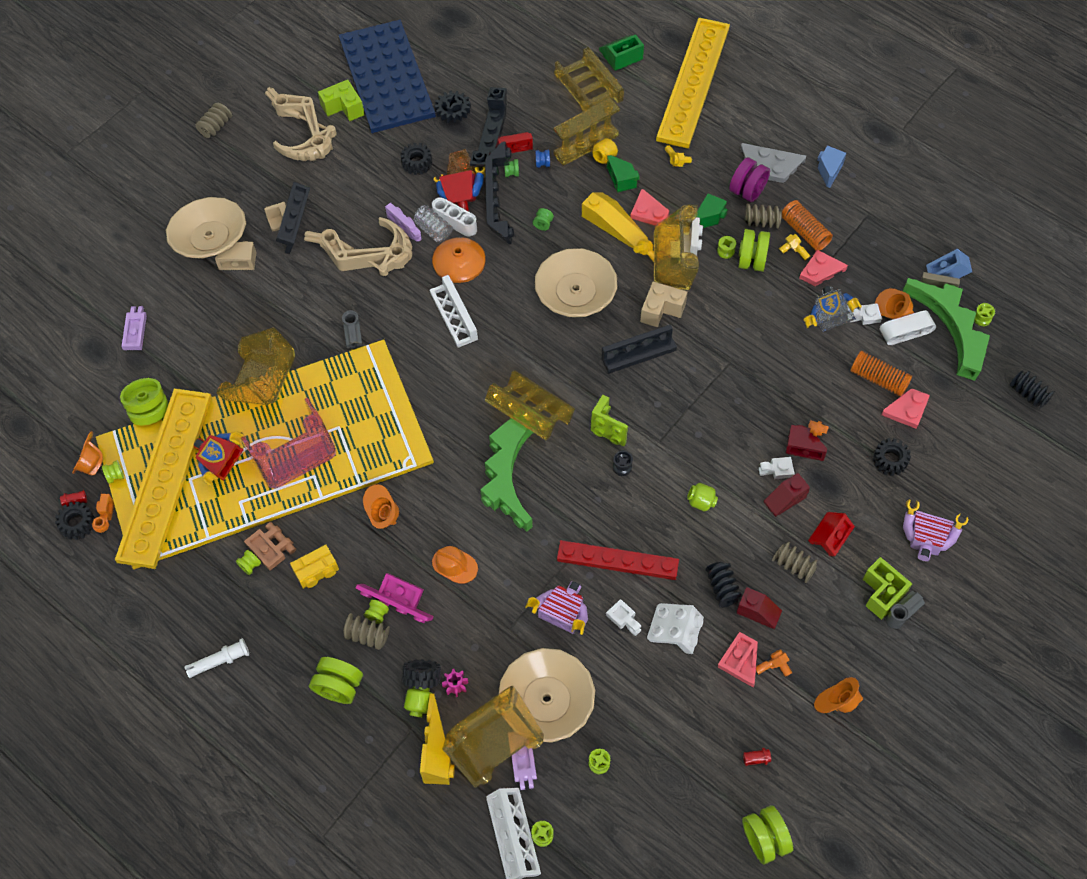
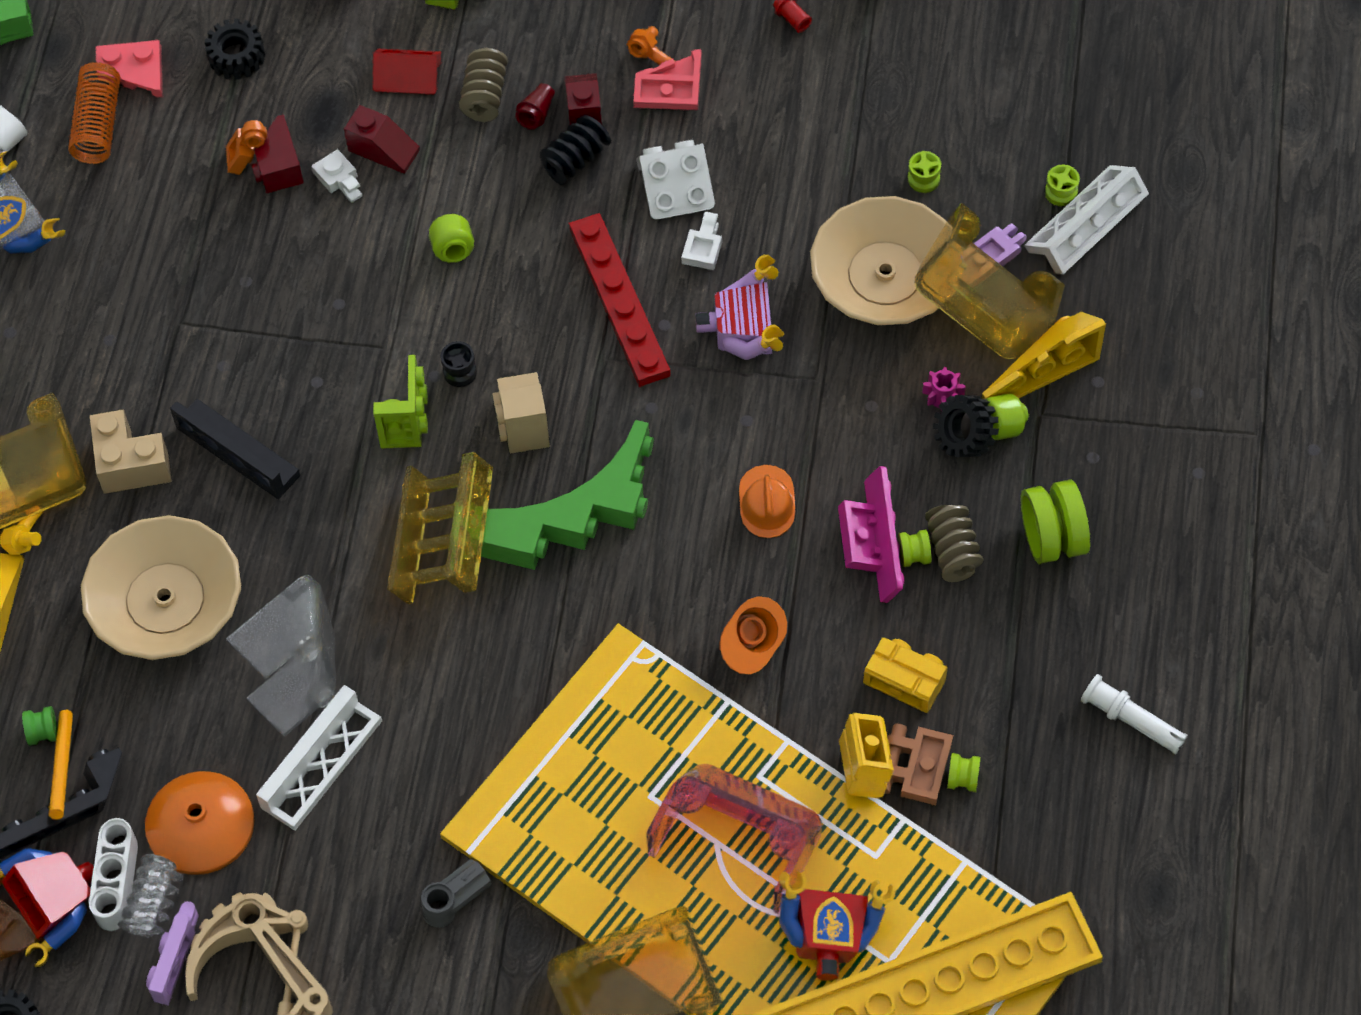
camera: 120 degrees left, 0 degrees up
none -> light orange bar [49,710,73,820]
none -> clear windscreen [226,574,336,737]
none -> tan brick [492,372,550,454]
none -> dark red cone [515,83,555,129]
none -> yellow brick [839,713,894,798]

